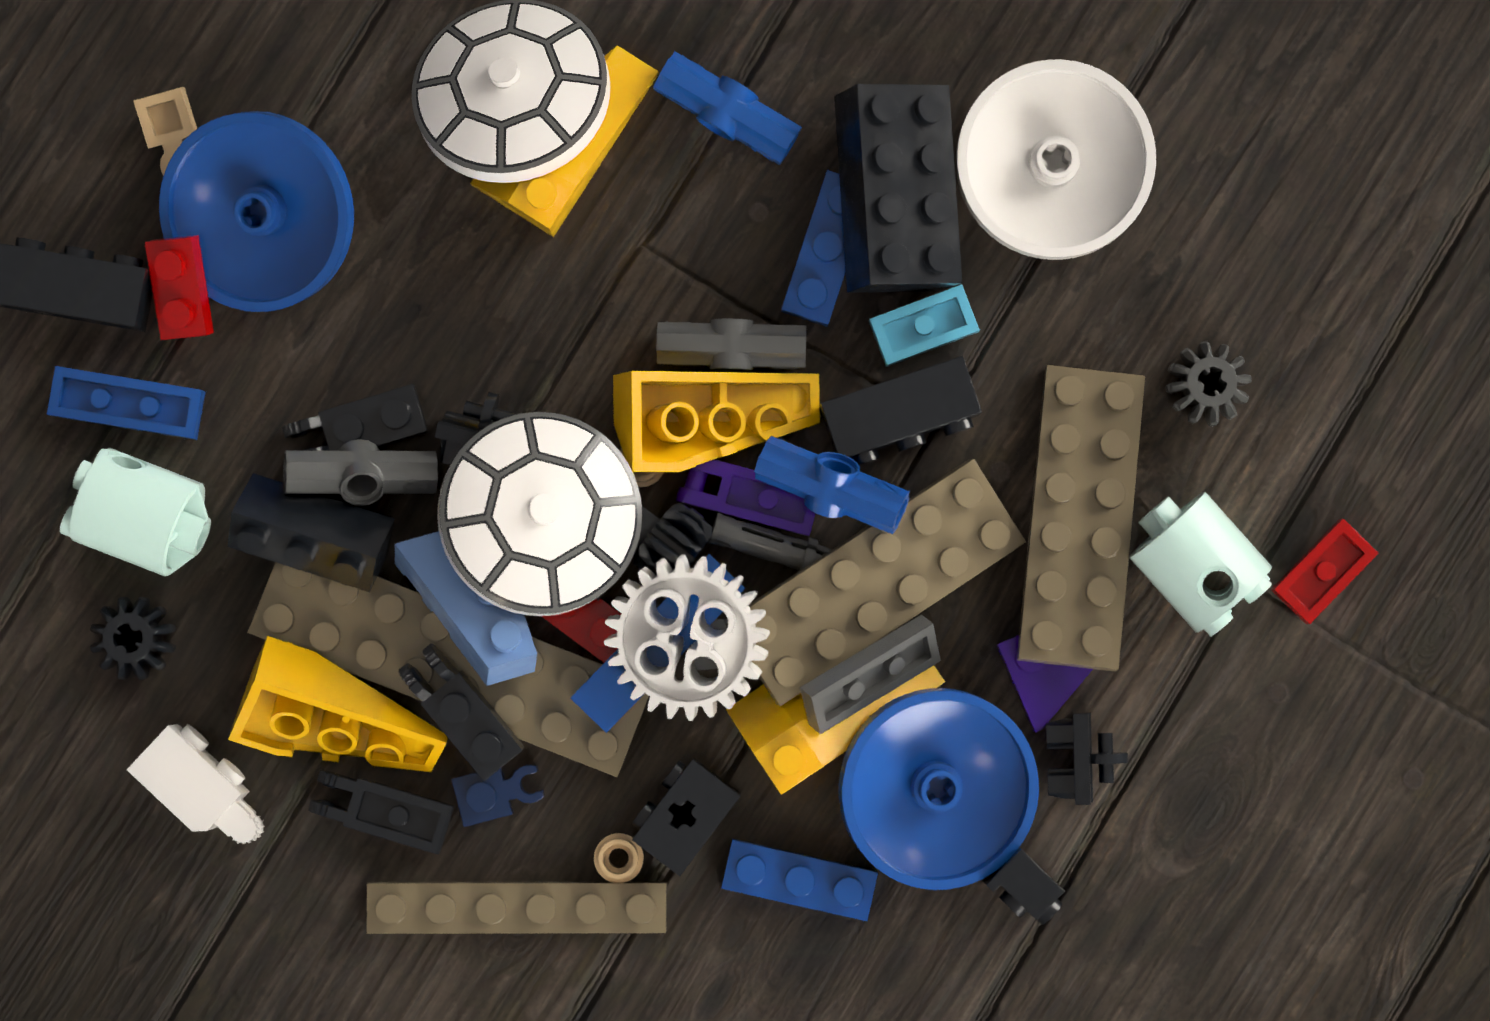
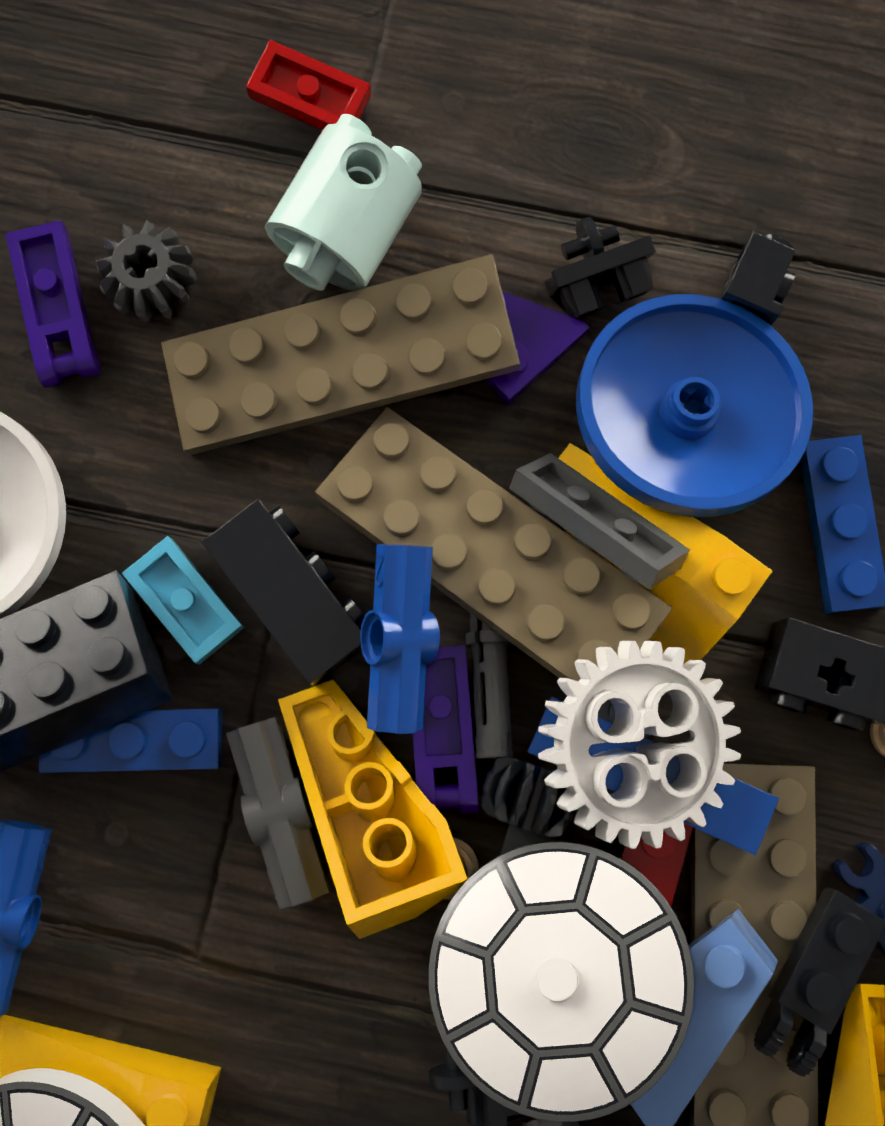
camera: 110 degrees left, 5 degrees down
none -> dark purple plate [5,220,102,388]

